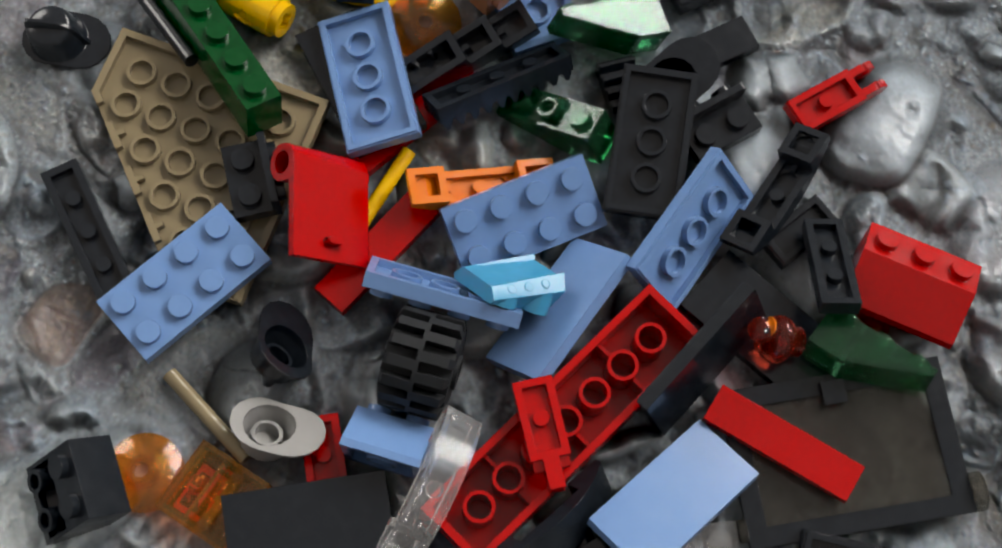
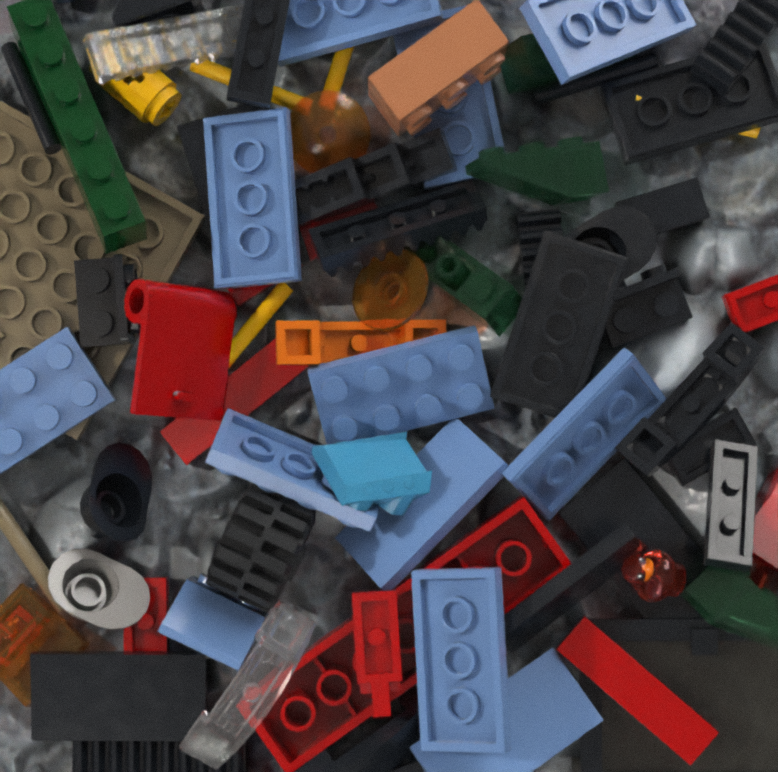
camera: 15 degrees right, 15 degrees up
none -> clear orange dish [352,249,429,331]
none -> medium blue plate [411,567,512,753]

